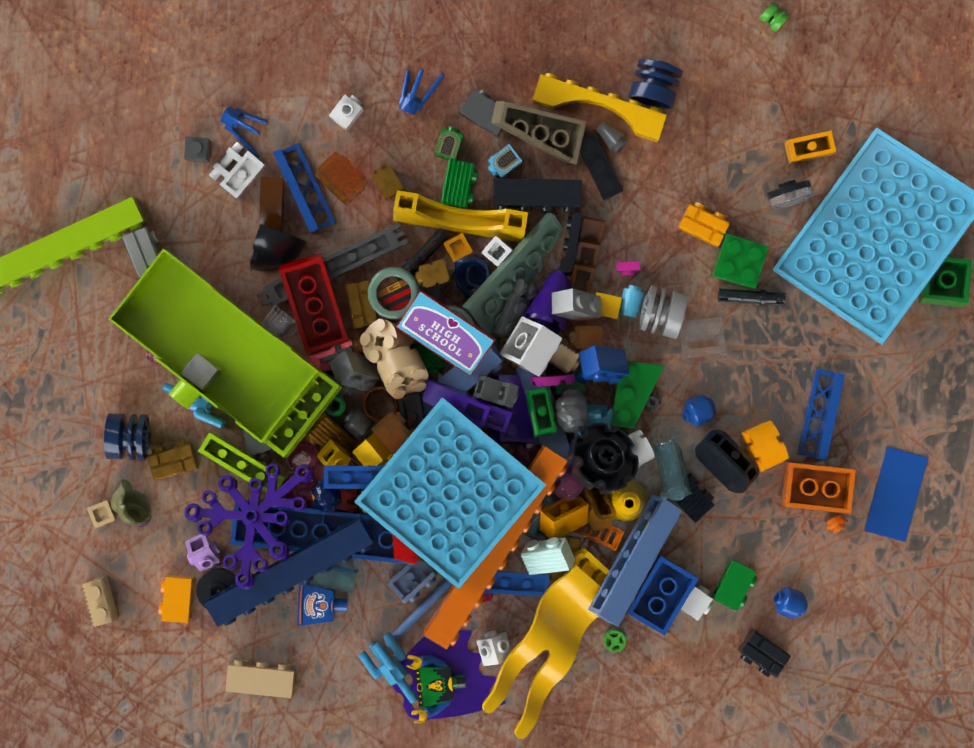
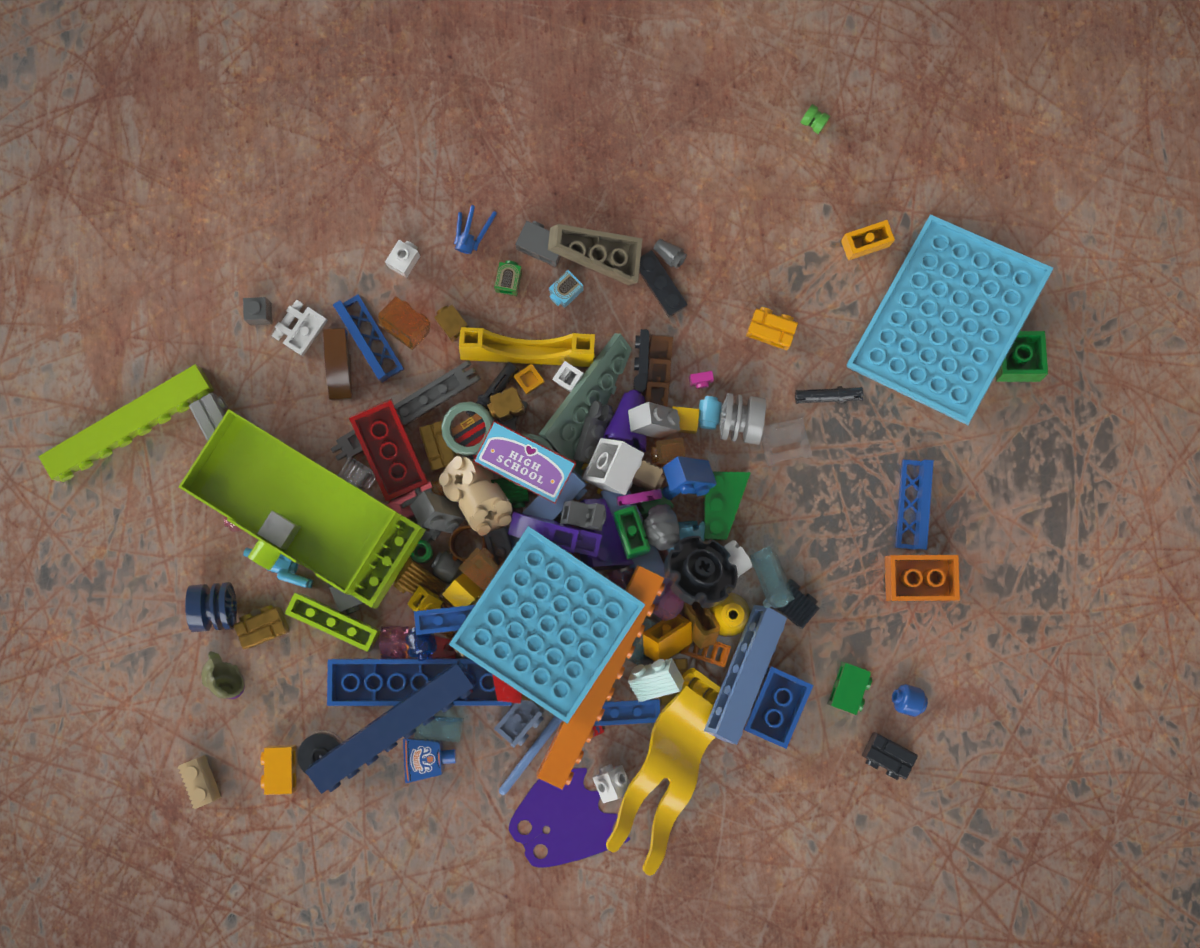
camera: 10 degrees left, 5 degrees down
tan plate [87,499,117,528] -> none
dark purple plant [184,464,314,589] -> none
lavender brick [185,534,220,572] -> none
blue plant [220,107,268,158] -> none
tan brick [225,659,296,698] -> none
black brick [250,224,306,271] -> none
clear pink hair [286,441,319,475] -> none
dark azure plant [358,632,418,704] -> none
torso [407,655,466,724] -> none
green brick [441,159,478,209] -> none
dark blue hair [453,255,492,299] -> none
black brick [493,178,582,212] -> none
yellow arch [532,73,667,142] -> none
bright green wheel [603,628,626,652] -> none
dark blue wheel [629,59,683,109] -> none
dark grey piece [646,392,662,412] -> none
white brick [681,584,713,621] -> none
blue head [682,395,716,427] -> none
black brick [695,430,759,493] -> none
green brick [710,233,769,290] -> none
light orange brick [741,420,789,473] -> none
clear piece [767,180,814,210] -> none
orange plate [826,515,848,533] -> none
blue piece [864,447,928,542] -> none

